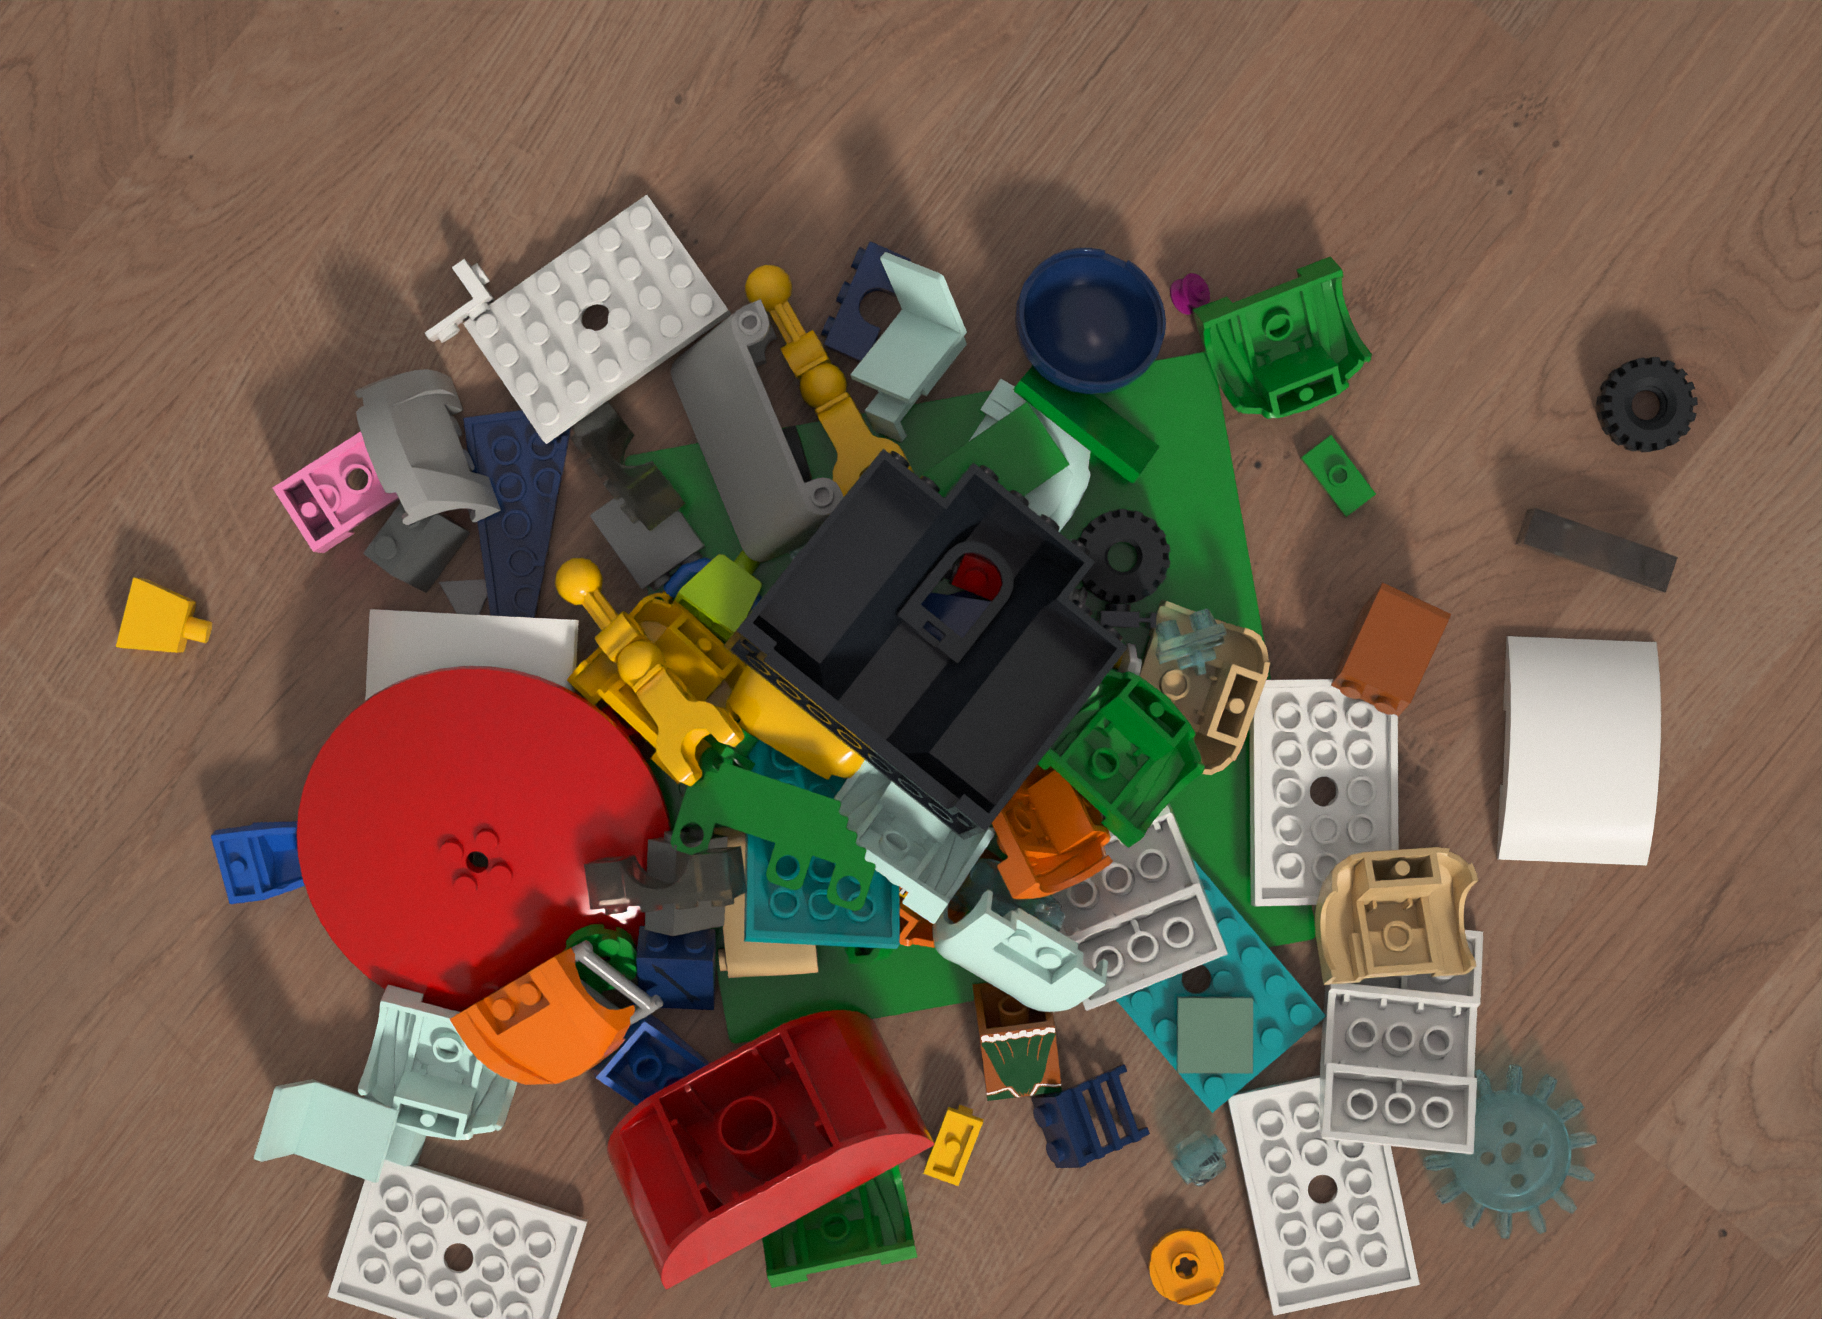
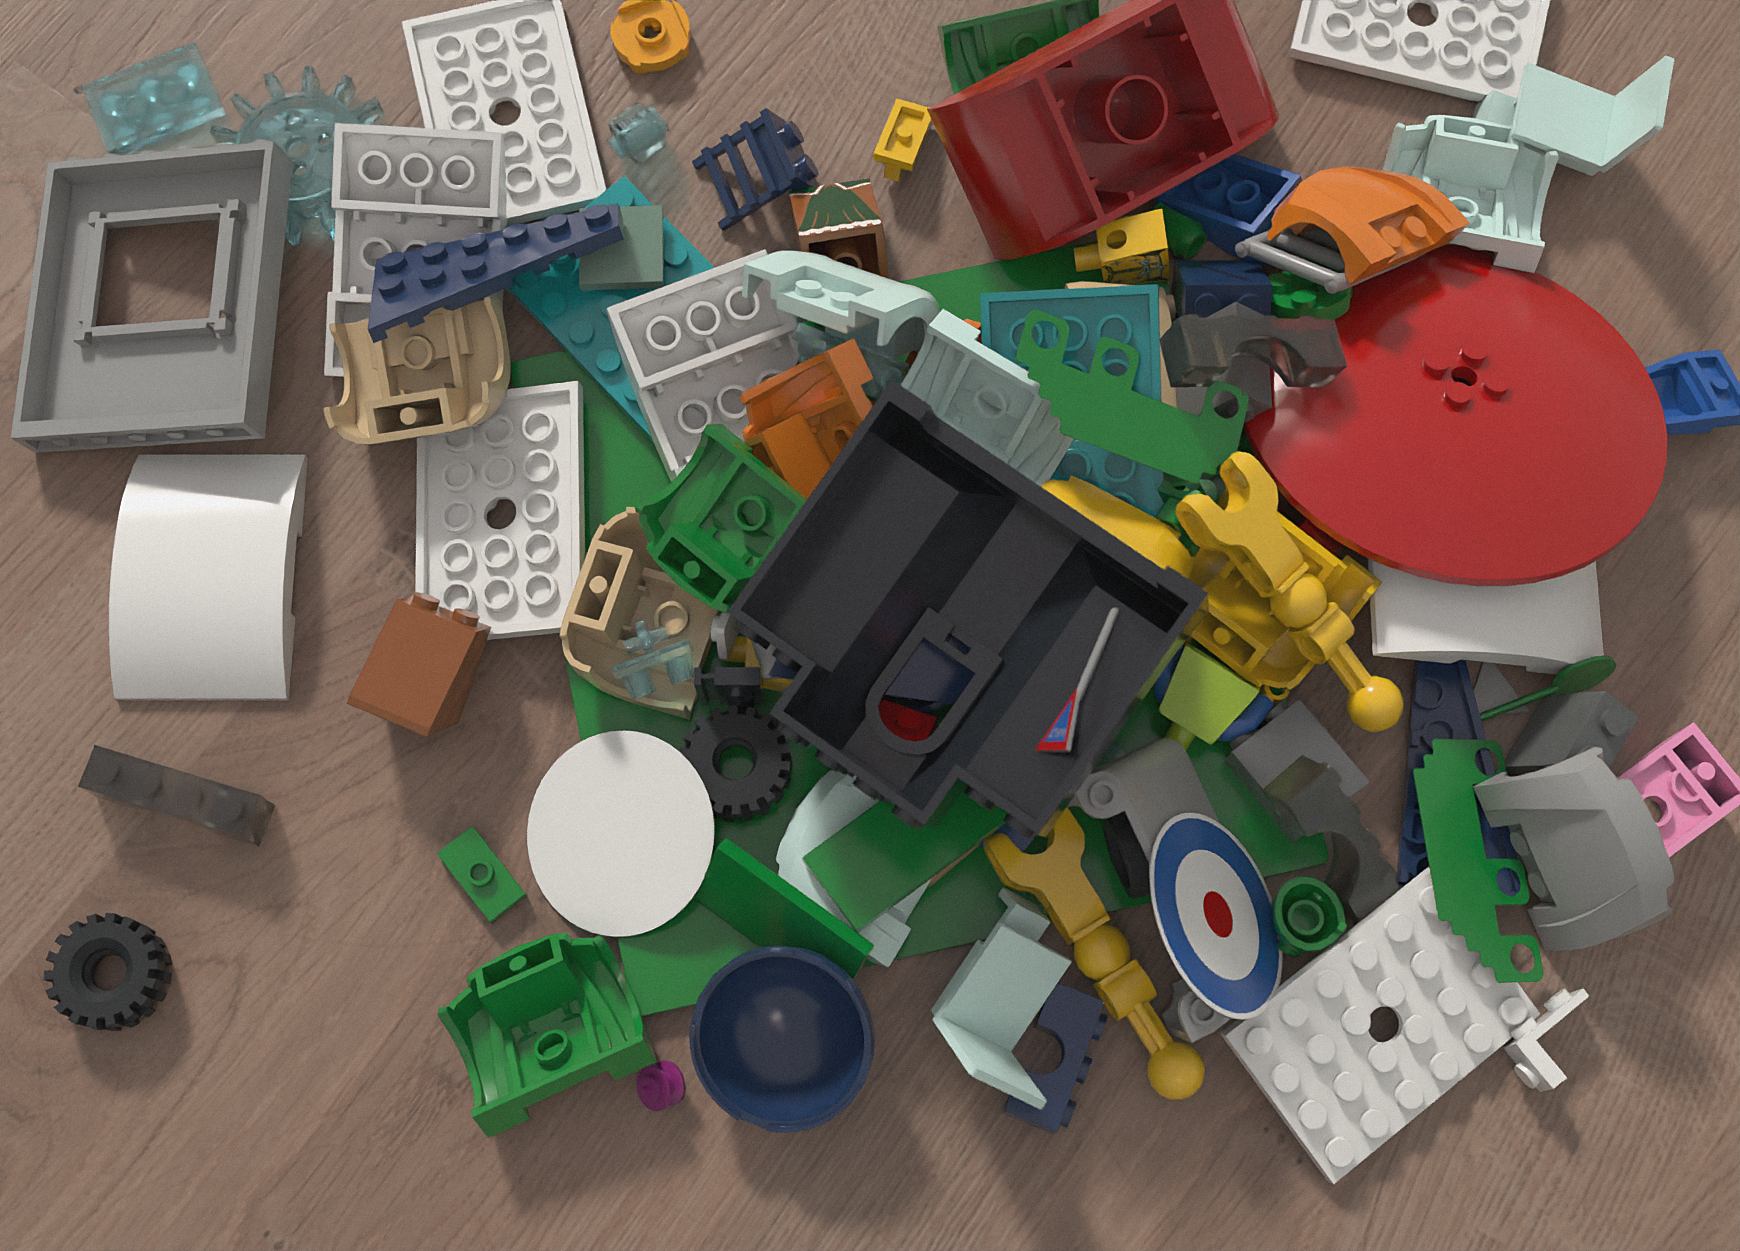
camera: 175 degrees right, 15 degrees down
none -> light grey panel [11,139,293,453]
none -> clear light blue plate [81,42,226,155]
none -> dark blue wing [368,203,624,343]
none -> white sticker [527,731,714,937]
none -> piece [1035,608,1119,752]
none -> yellow torso [1073,209,1171,285]
none -> sticker [1150,813,1283,1020]
none -> green cone [1151,202,1208,260]
none -> green helmet [1271,876,1347,957]
none -> green piece [1413,739,1544,983]
none -> green piece [1480,655,1616,721]

